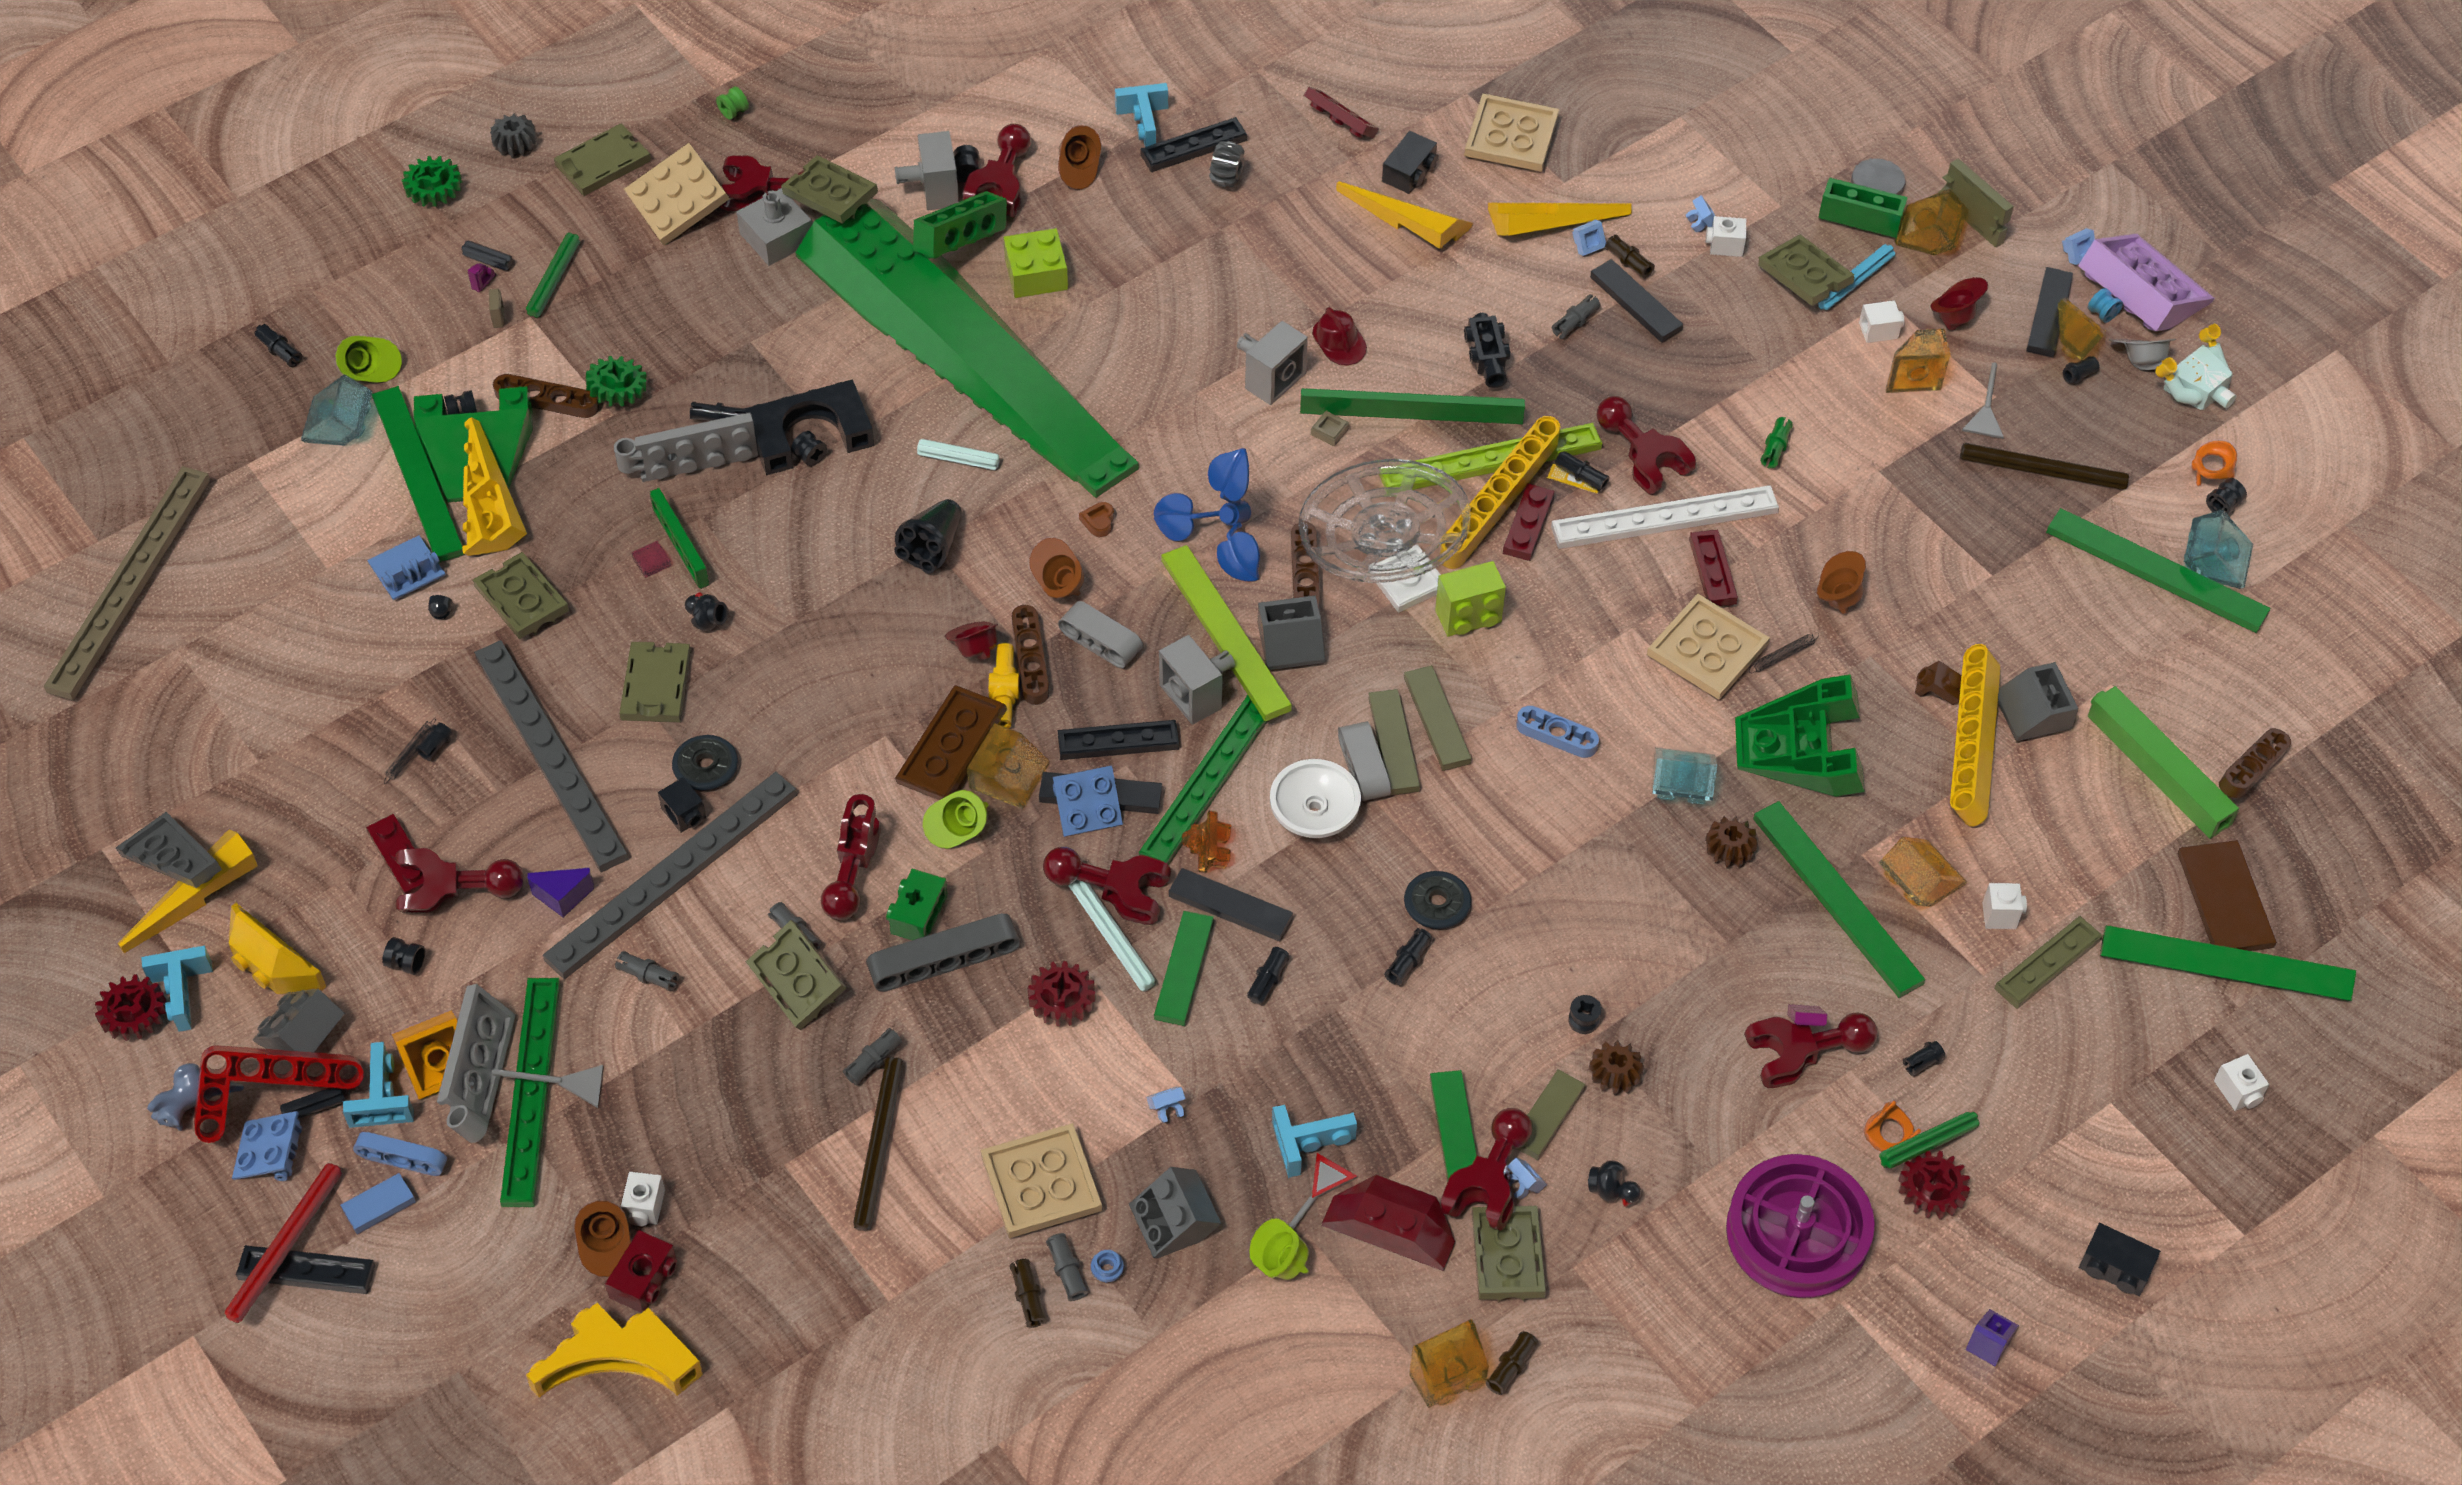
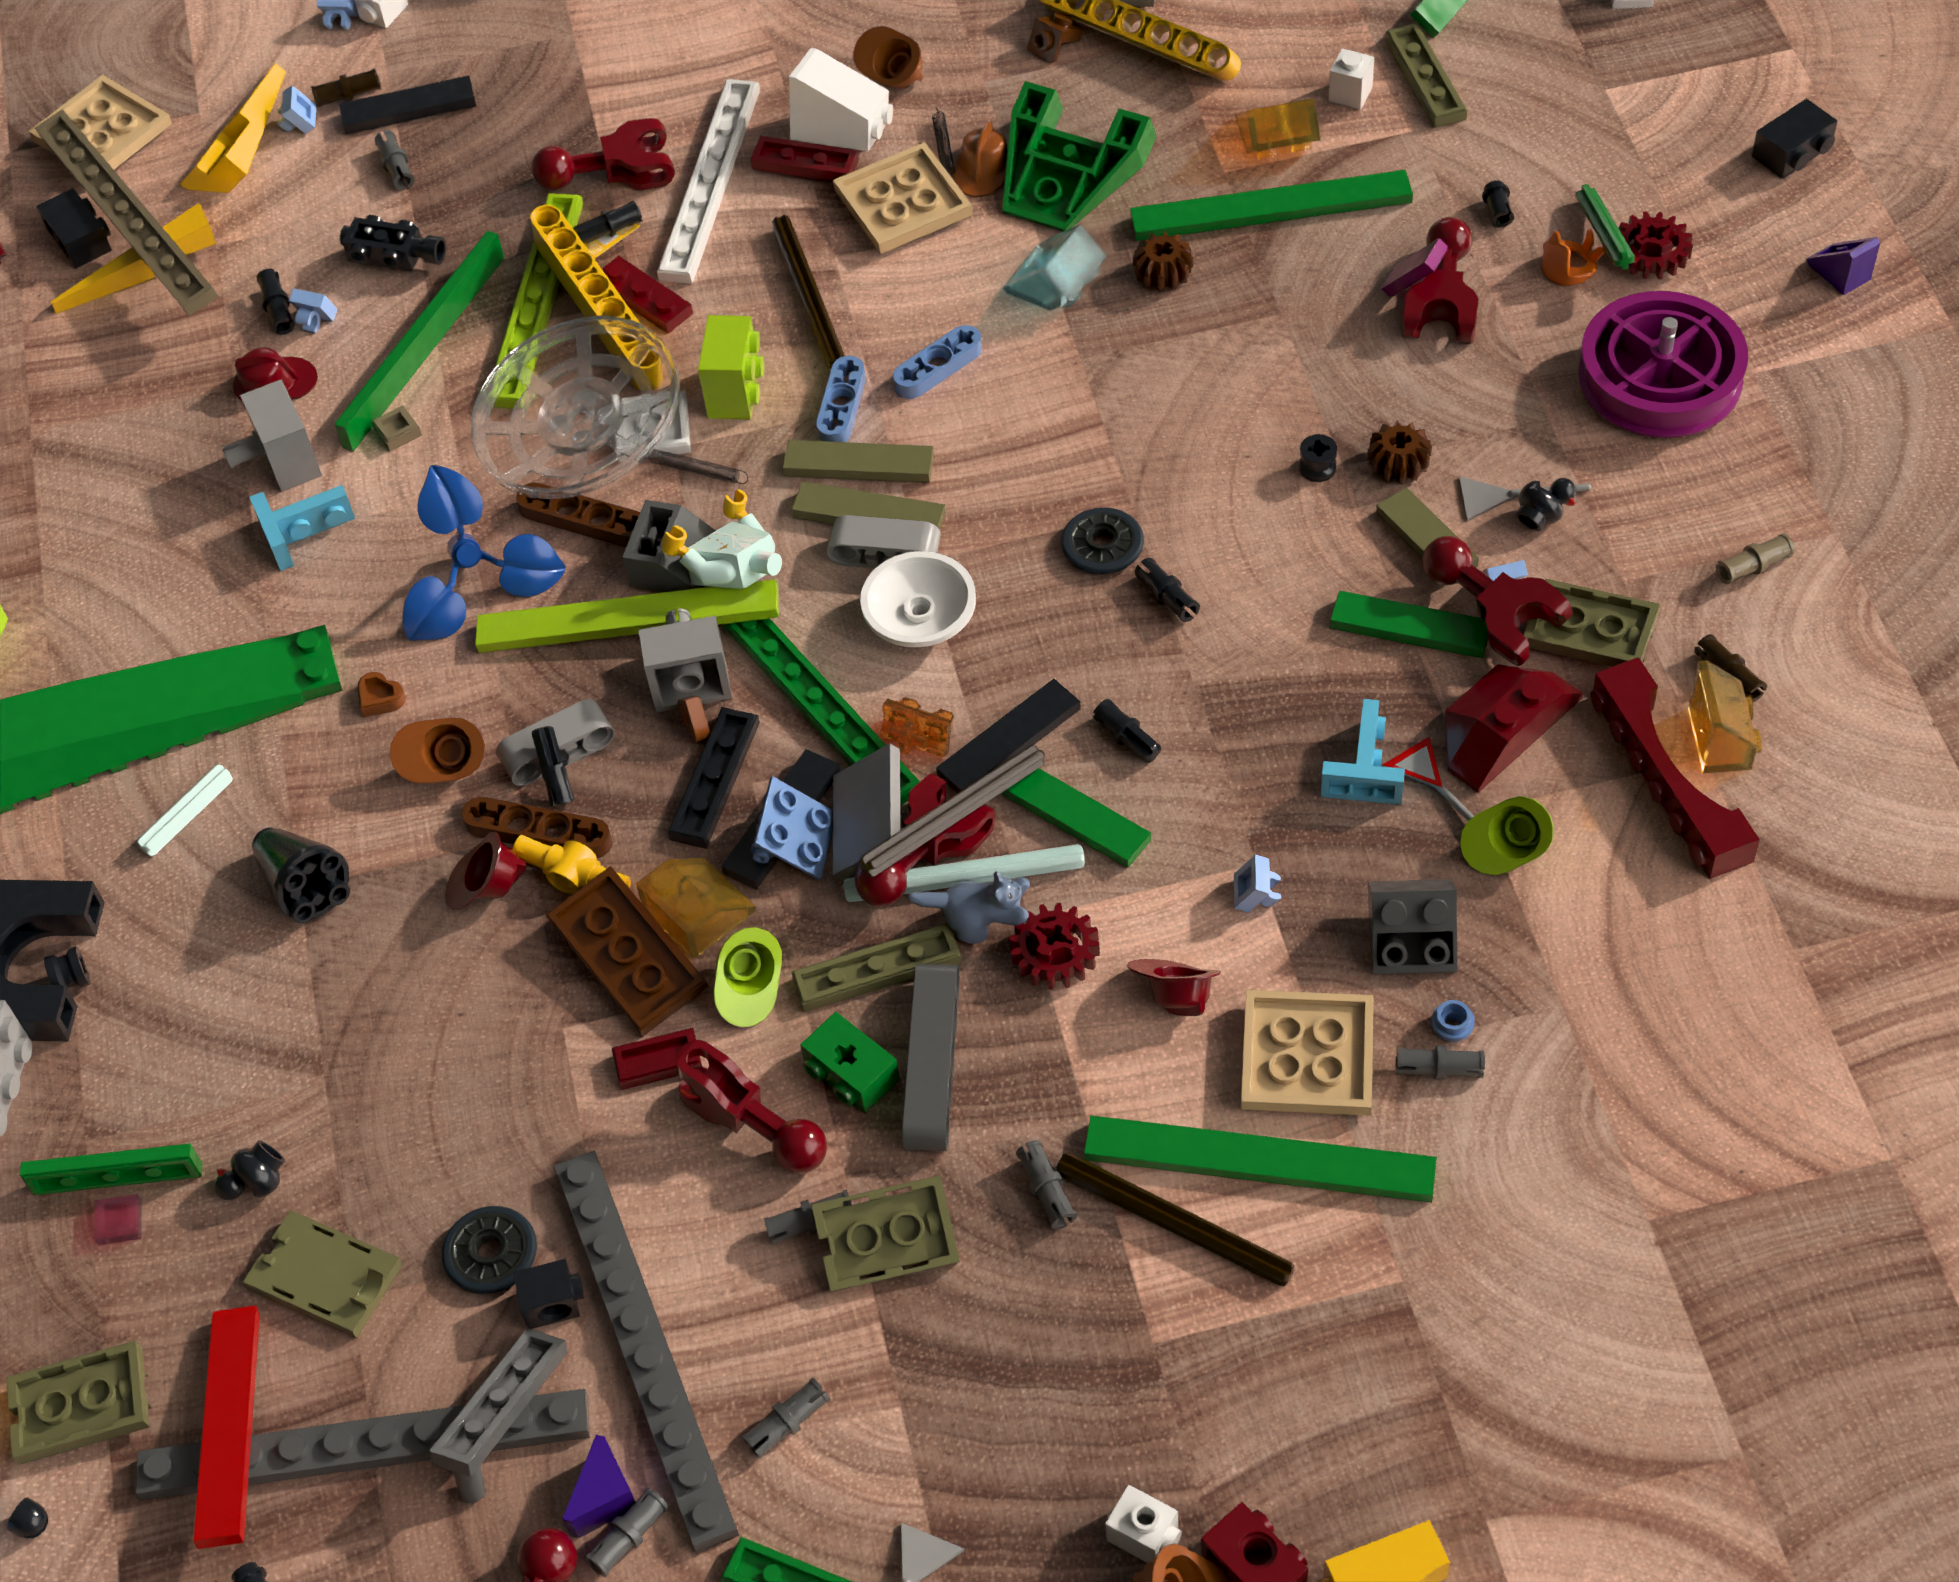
camera: 60 degrees left, 0 degrees up
dark brown pin [1009,1259,1047,1328] -> none
green pin [1760,417,1793,468] -> none
none -> dark tan plate [35,109,219,317]
none -> red tile [193,1305,260,1549]
none -> medium azure bracket [249,485,355,571]
none -> black pin [256,269,295,335]
none -> light blue tile [289,288,337,333]
none -> dark grey piece [429,1328,568,1503]
none -> black axle [532,726,575,806]
none -> dark grey pin [584,1488,669,1578]
none -> dark red tile [612,1028,703,1090]
none -> black piece [648,449,748,484]
none -> light aqua torso [661,489,782,589]
none -> dark orange tile [677,696,710,743]
none -> dark brown axle [772,215,845,370]
none -> white slope [789,48,893,151]
none -> olive tile [791,923,962,1012]
none -> medium blue beam [816,356,866,442]
none -> light grey tile [833,743,901,881]
none -> axle [859,745,1045,877]
none -> sand blue animal [908,871,1030,944]
none -> dark orange piece [952,122,1008,197]
none -> green tile [1084,1115,1437,1203]
none -> dark red piece [1127,959,1221,1016]
none -> light grey piece [1459,476,1591,522]
none -> dark red arch [1590,657,1760,879]
none -> dark tan pin [1716,533,1795,584]

